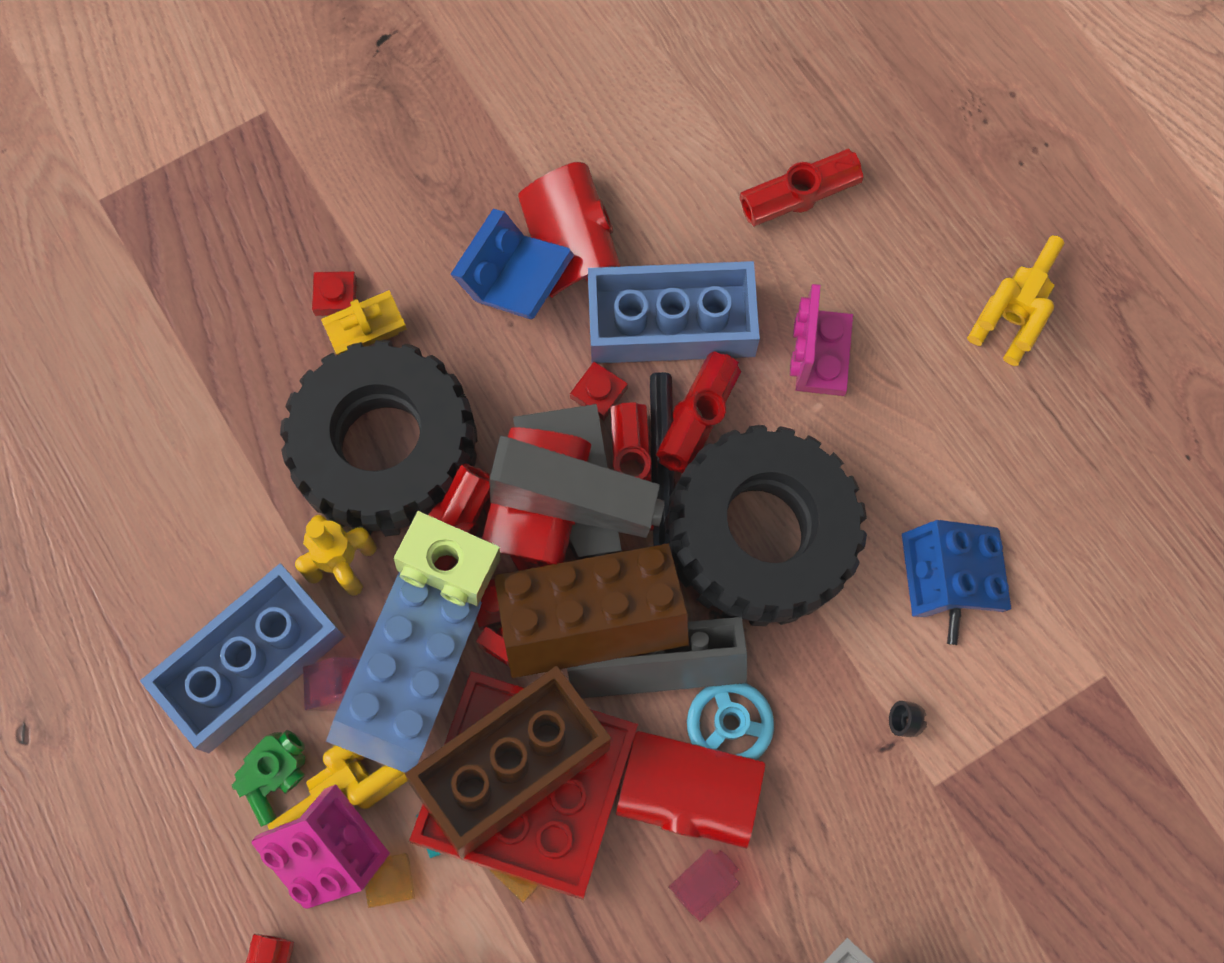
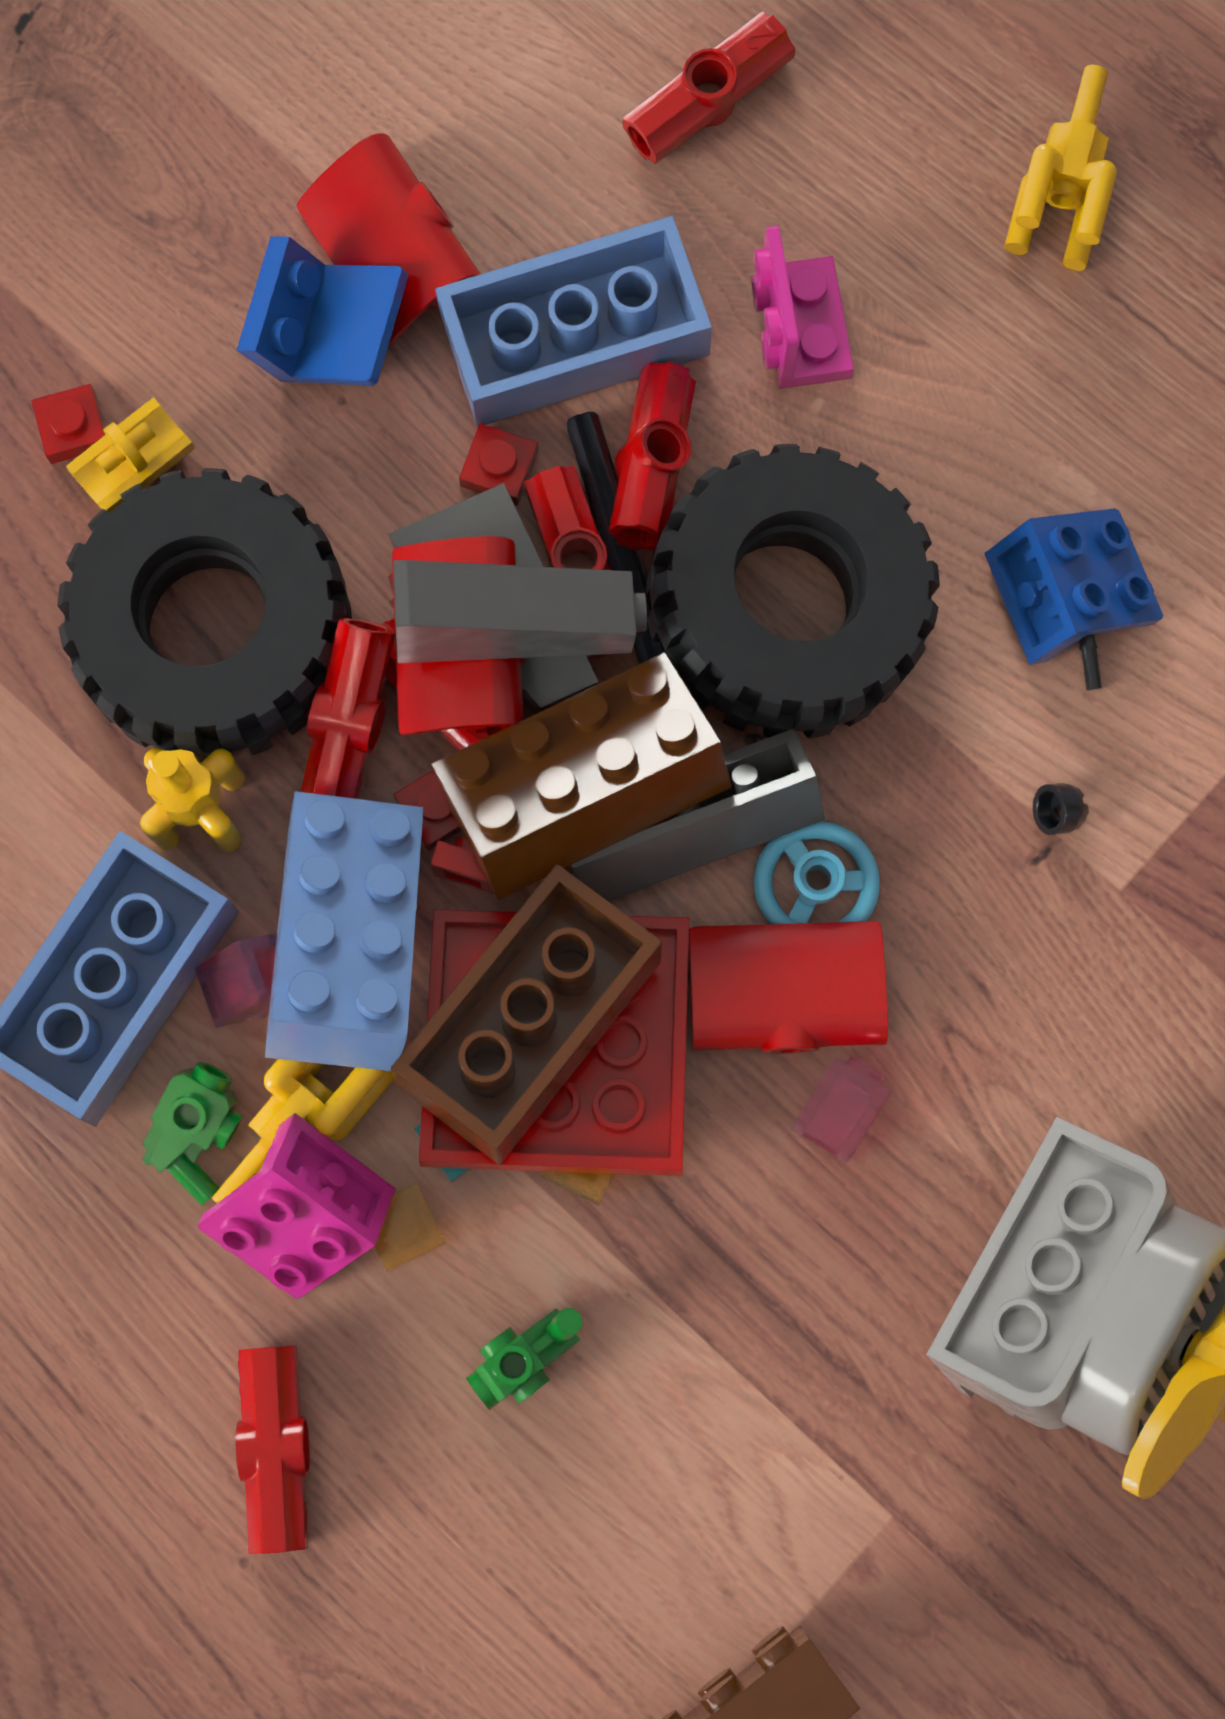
camera: 15 degrees left, 5 degrees up
yellowish green brick [394,511,500,606] -> none

